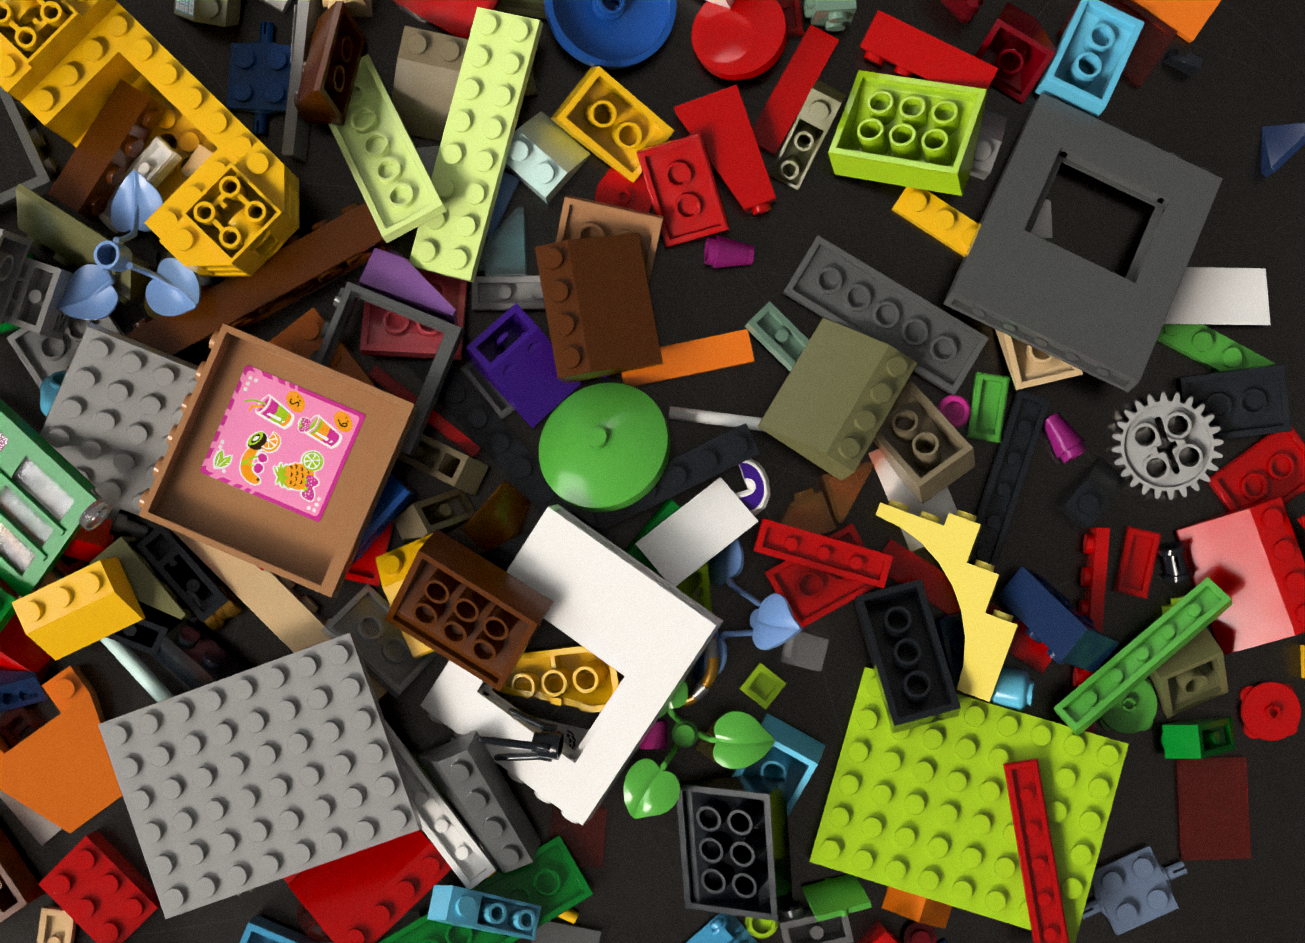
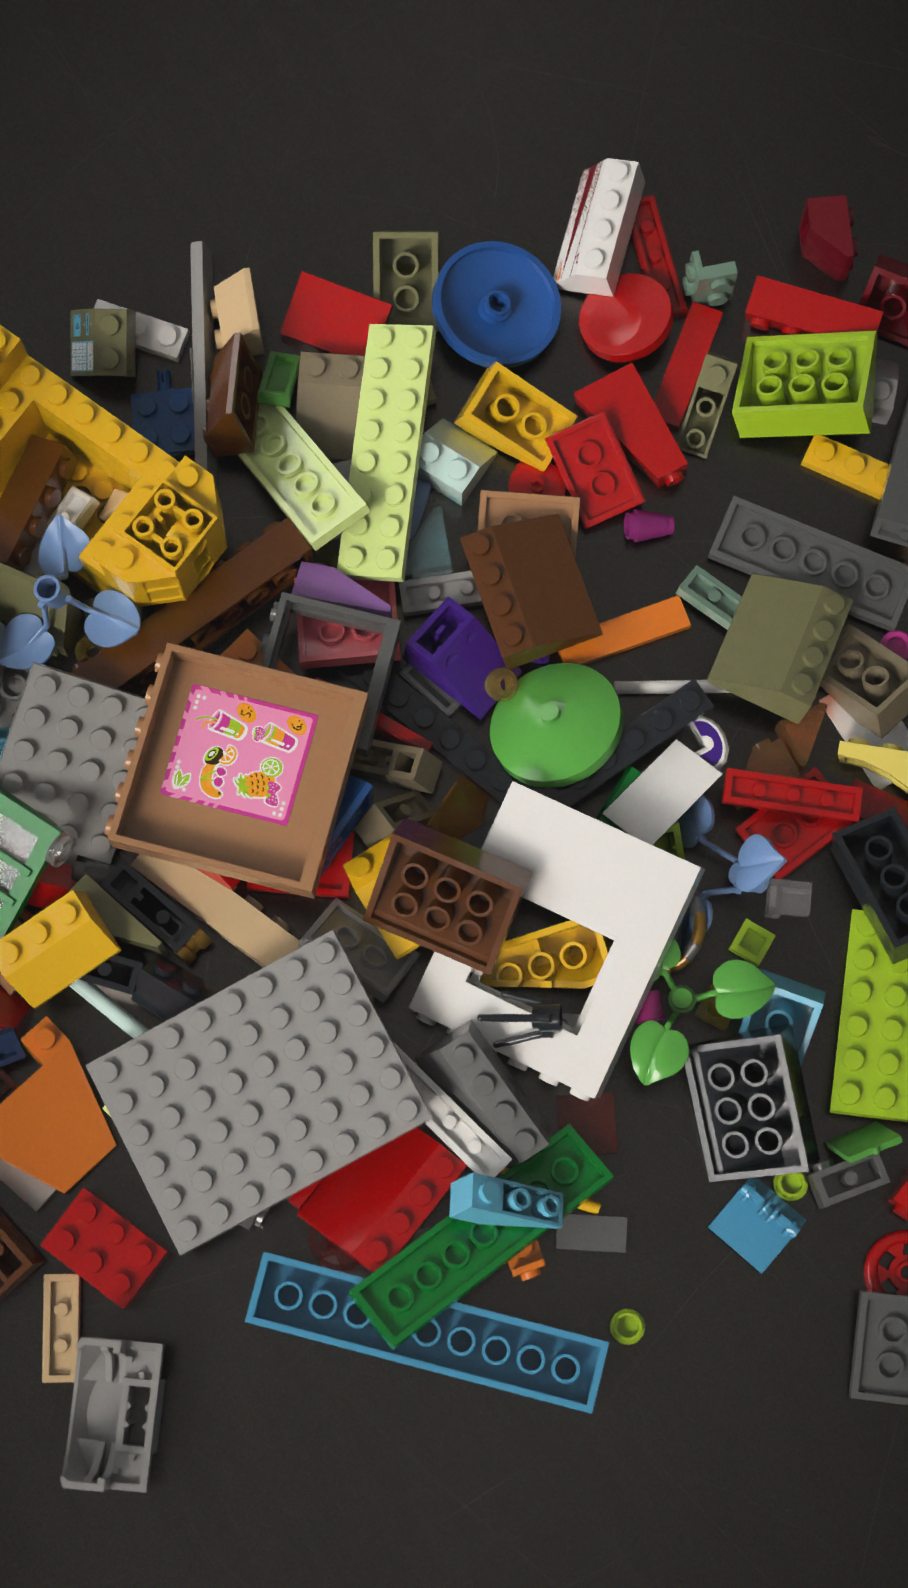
camera: 10 degrees left, 10 degrees down
none -> bright green tile [257,351,300,408]
none -> clear yellow plate [485,668,518,702]

